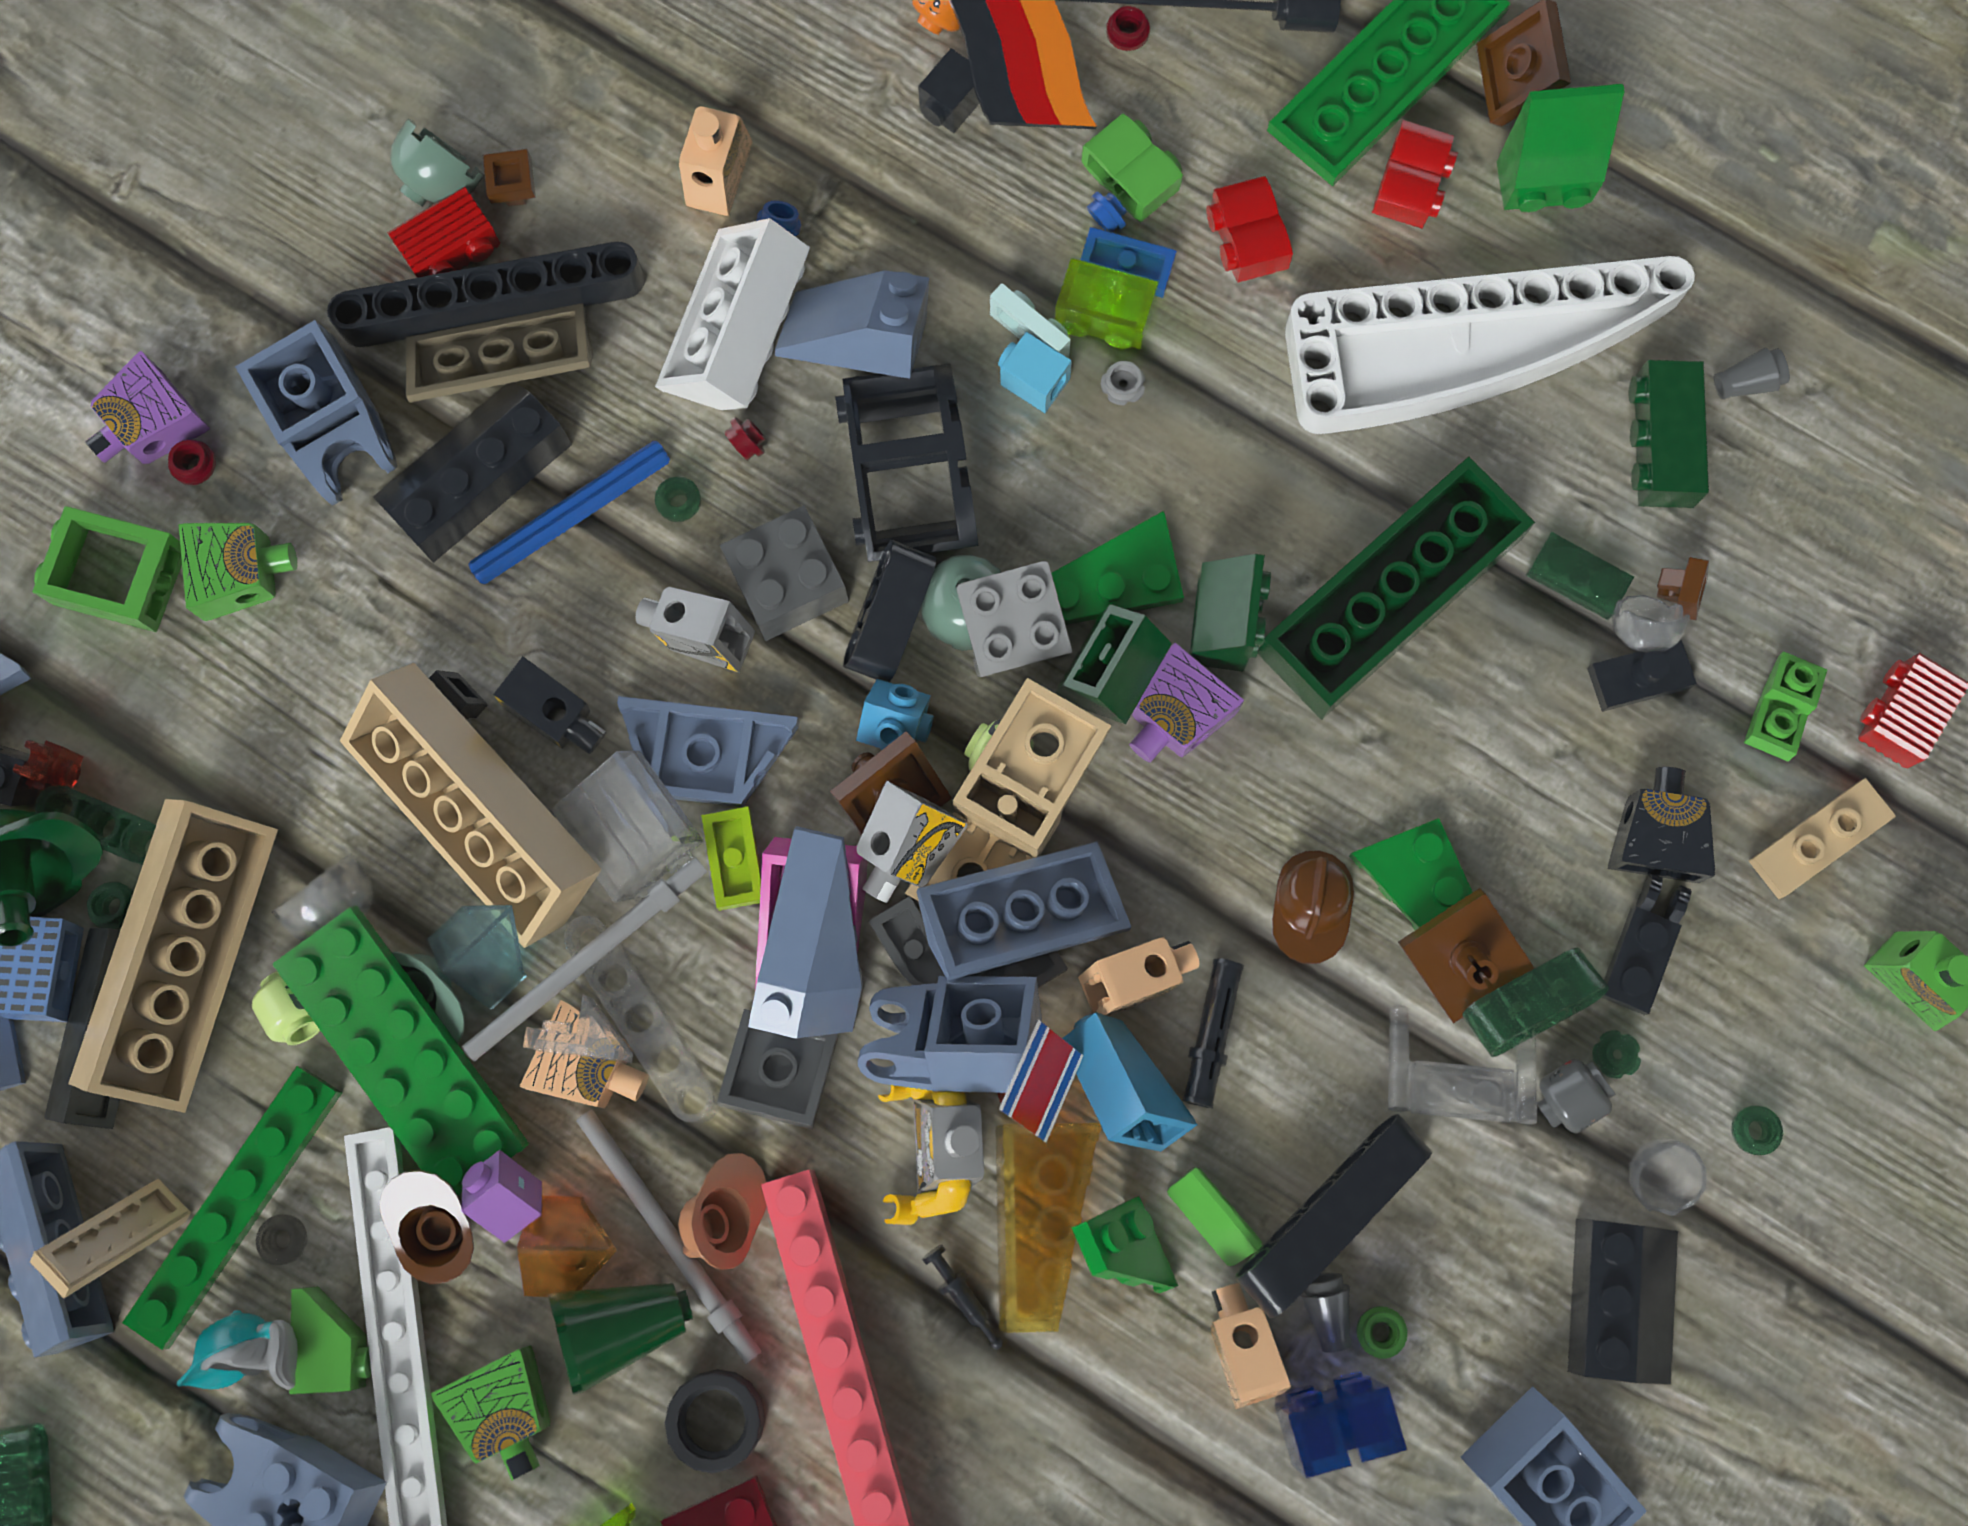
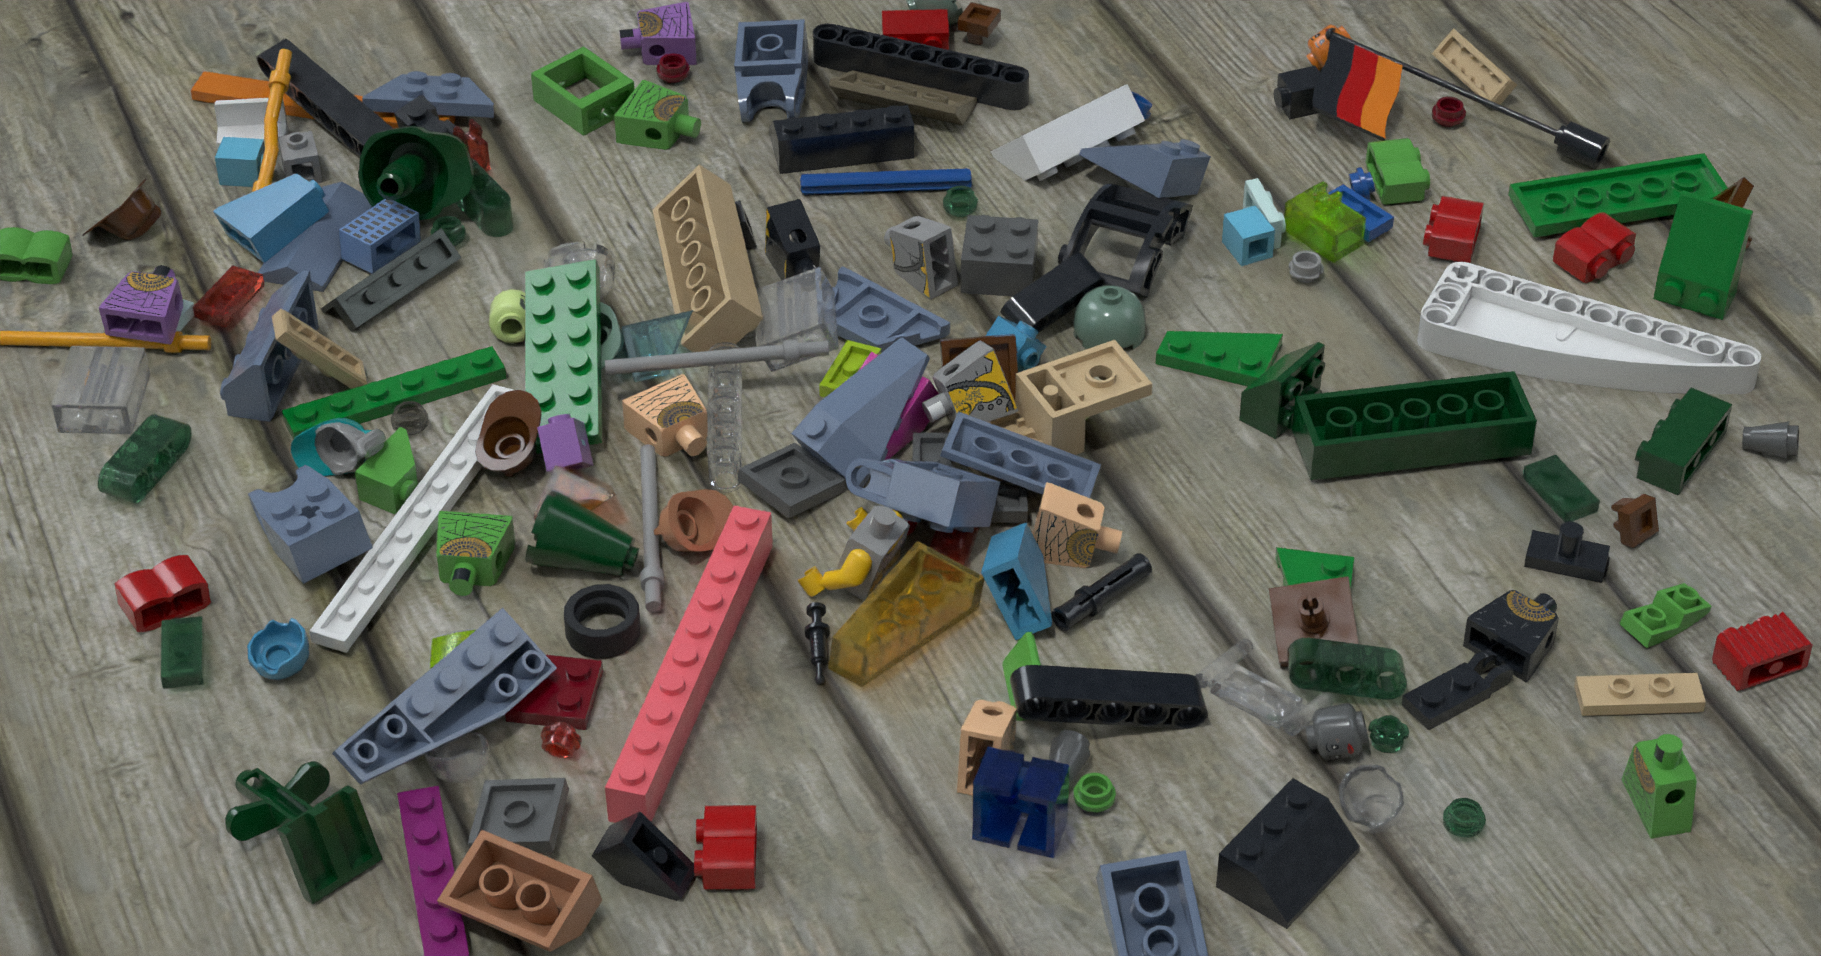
camera: 30 degrees right, 35 degrees down
tan brick [68,799,278,1113] -> none
clear slope [523,994,633,1063] -> none
light nougat torso [679,106,752,216] -> none
dark red plate [724,417,766,461] -> none
light grey bracket [956,561,1072,677] -> none
sticker [999,1020,1083,1142] -> none
dark green slope [1054,604,1172,724] -> none
green wing [1072,1196,1178,1293] -> none
medium lavender torso [1129,643,1244,763] -> none
reddish brown piece [1272,850,1354,964] -> none
clear hair [1612,595,1690,654] -> none

